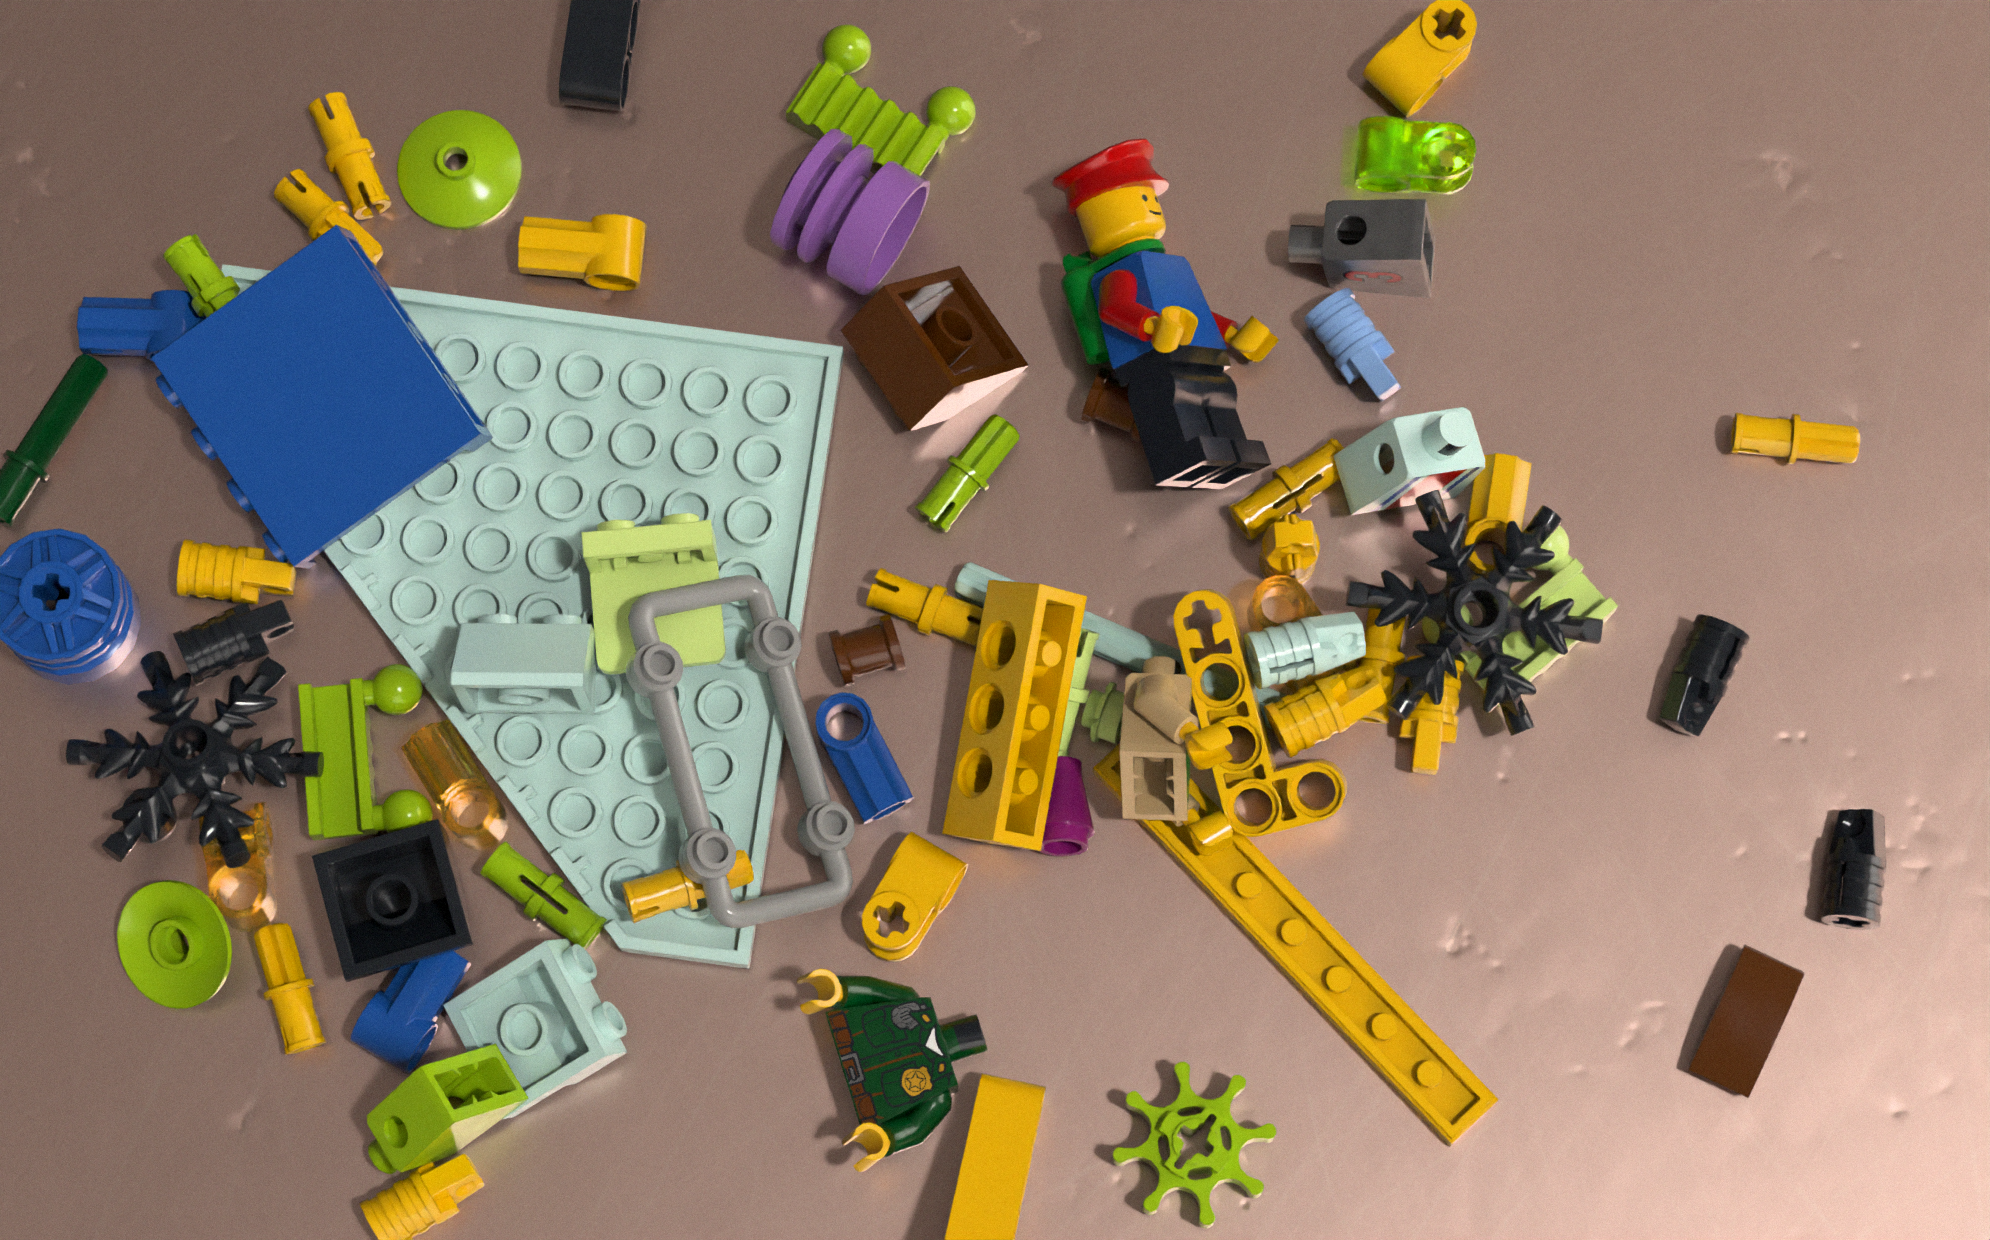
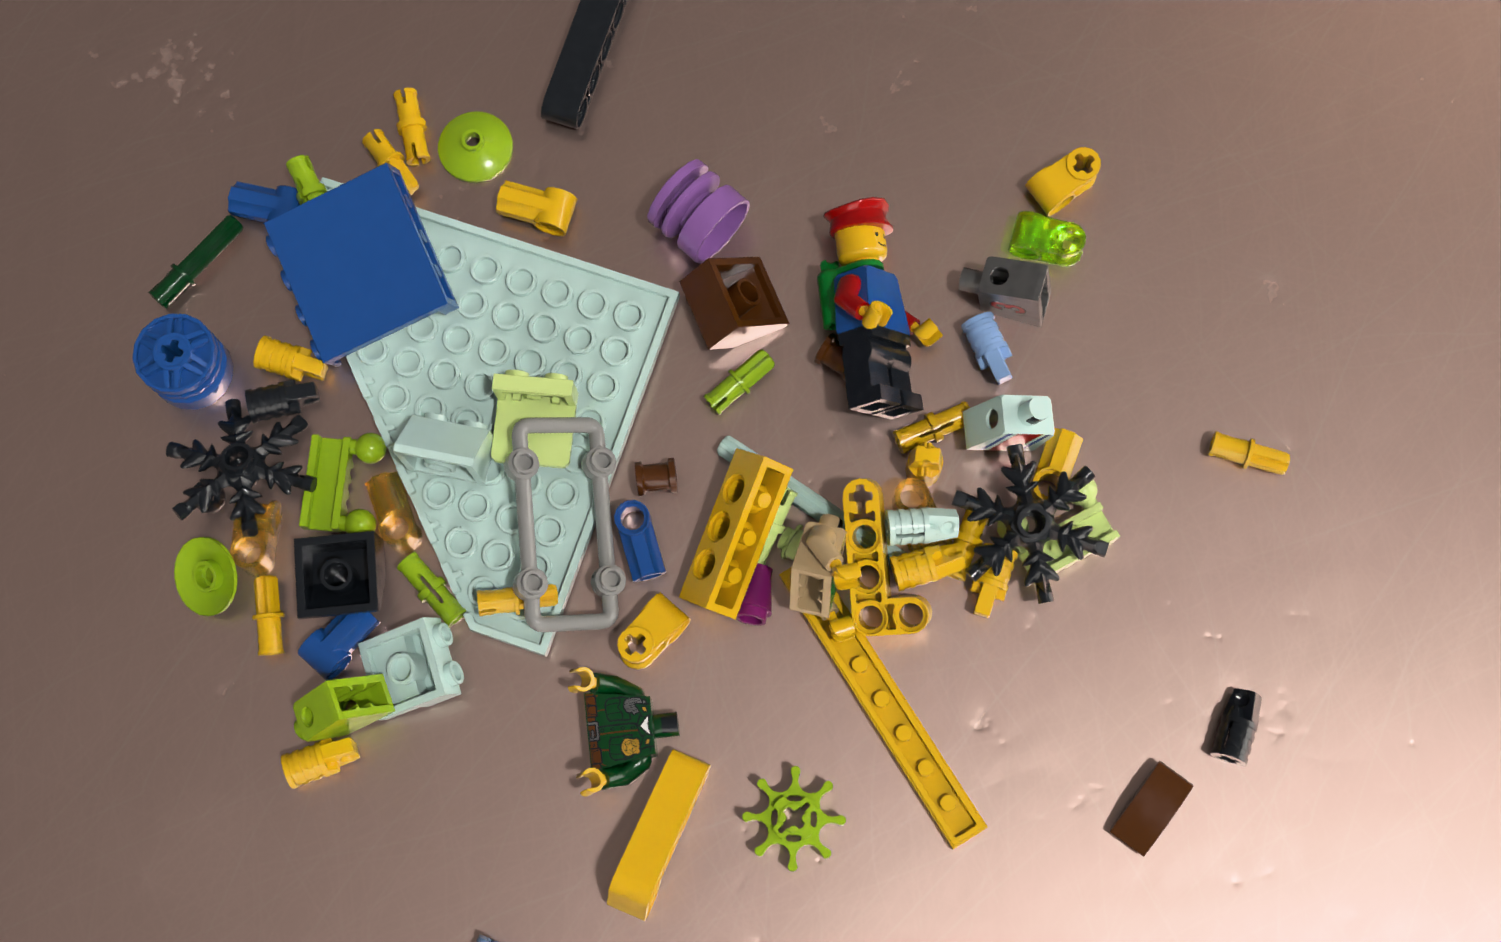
camera: 15 degrees right, 0 degrees up
lime gear [786,24,976,176] -> none
yellow pin [866,568,983,647] -> none
black hinge [1659,614,1750,737] -> none

